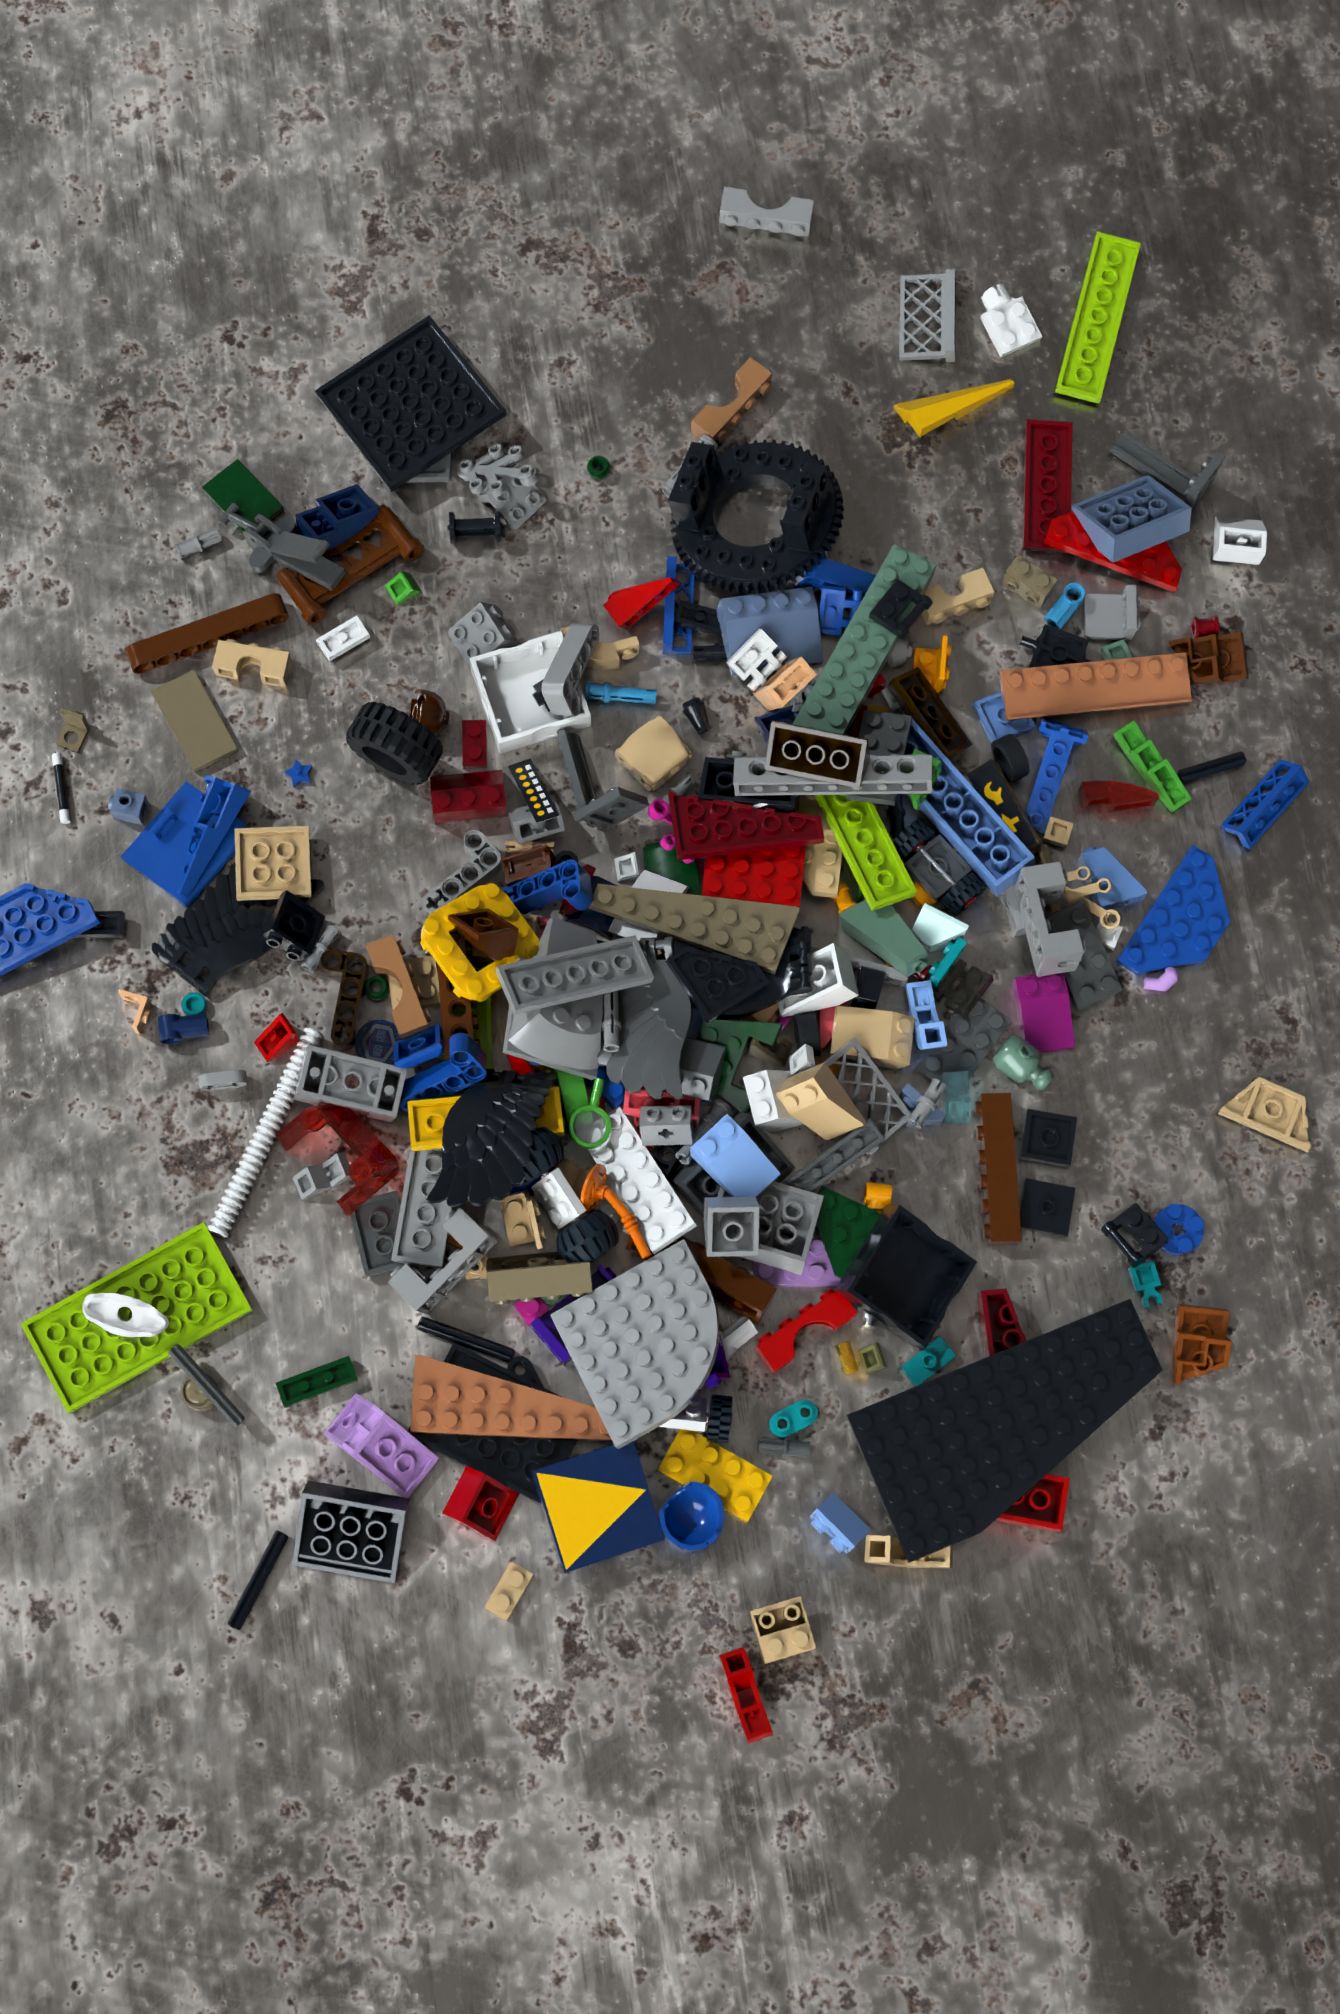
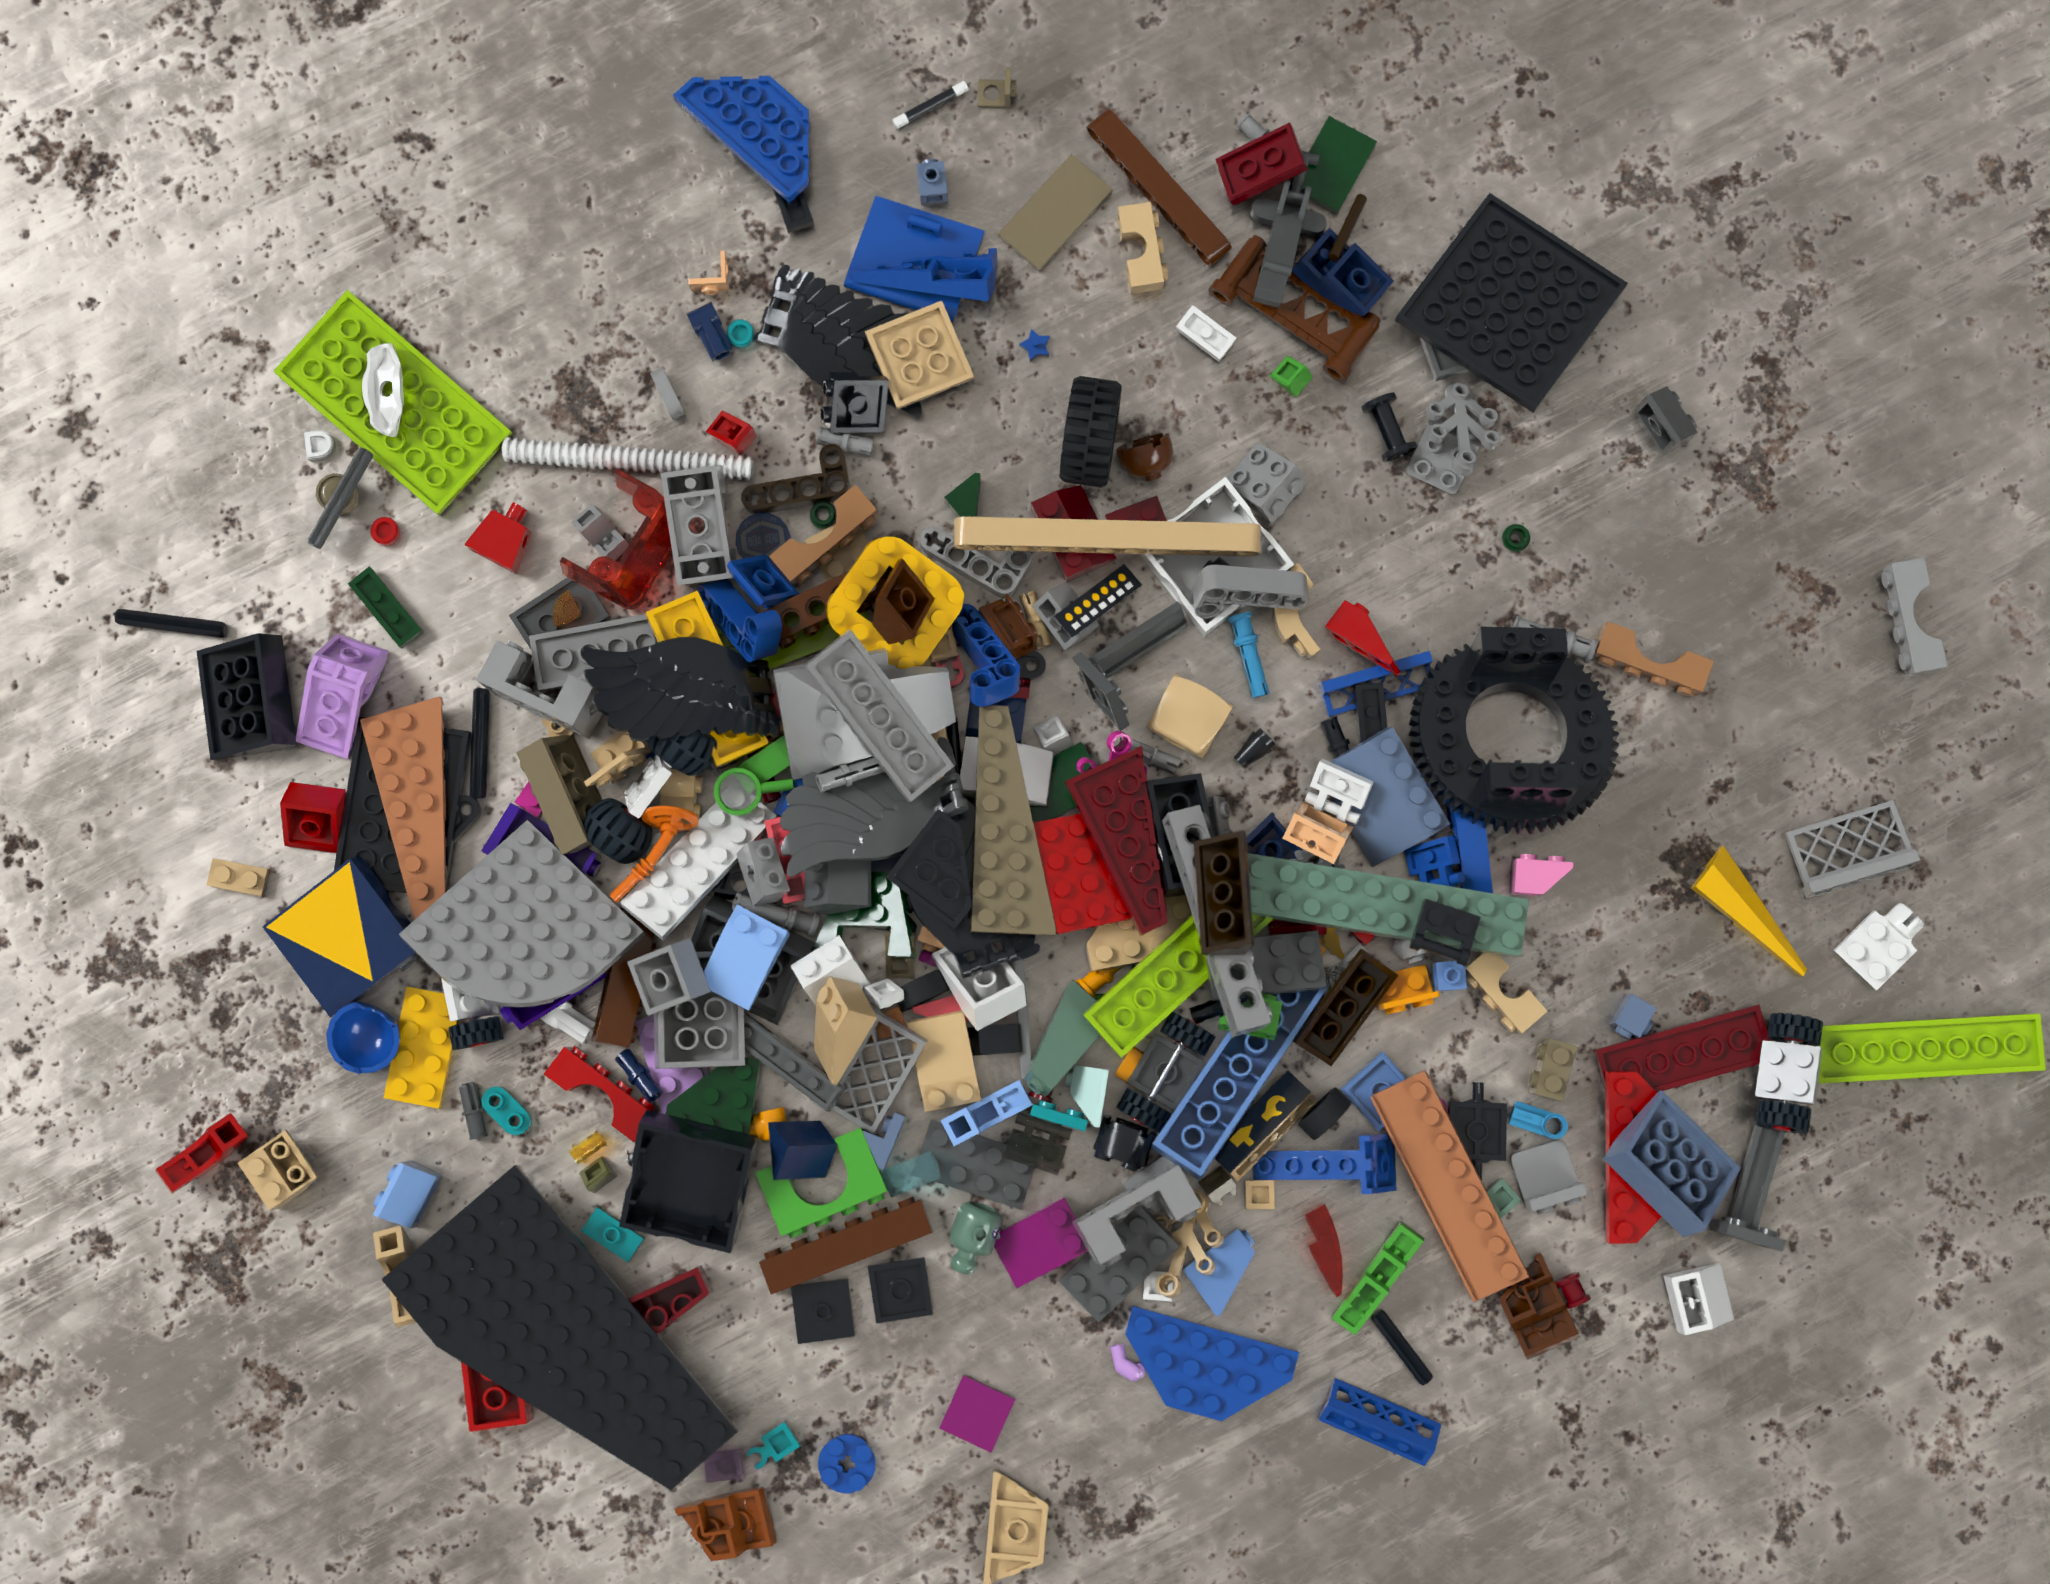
camera: 80 degrees right, 10 degrees up
light grey pin [907,1078,947,1129] -> none
black plate [1101,1203,1169,1268] -> none
none -> white tile [304,430,335,461]
none -> red tile [370,517,400,546]
none -> red torso [465,502,531,574]
none -> clear orange tile [553,589,582,628]
none -> dark blue pin [615,1049,663,1103]
none -> clear purple bracket [704,1448,746,1483]
none -> bright green arch [755,1127,888,1239]
none -> dark blue slope [768,1121,837,1180]
none -> magenta tile [939,1374,1015,1453]
none -> dark green slope [944,473,981,517]
none -> tan beam [954,517,1261,556]
none -> black brick [1092,1115,1157,1172]
none -> dark red tile [1215,122,1308,206]
none -> dark brown bar [1328,194,1367,262]
none -> medium blue brick [1431,961,1467,991]
none -> bright pink slope [1510,854,1573,896]
none -> sand blue brick [1609,994,1657,1040]
none -> dark grey slope [1634,386,1698,456]
none -> plate [1755,1013,1823,1134]

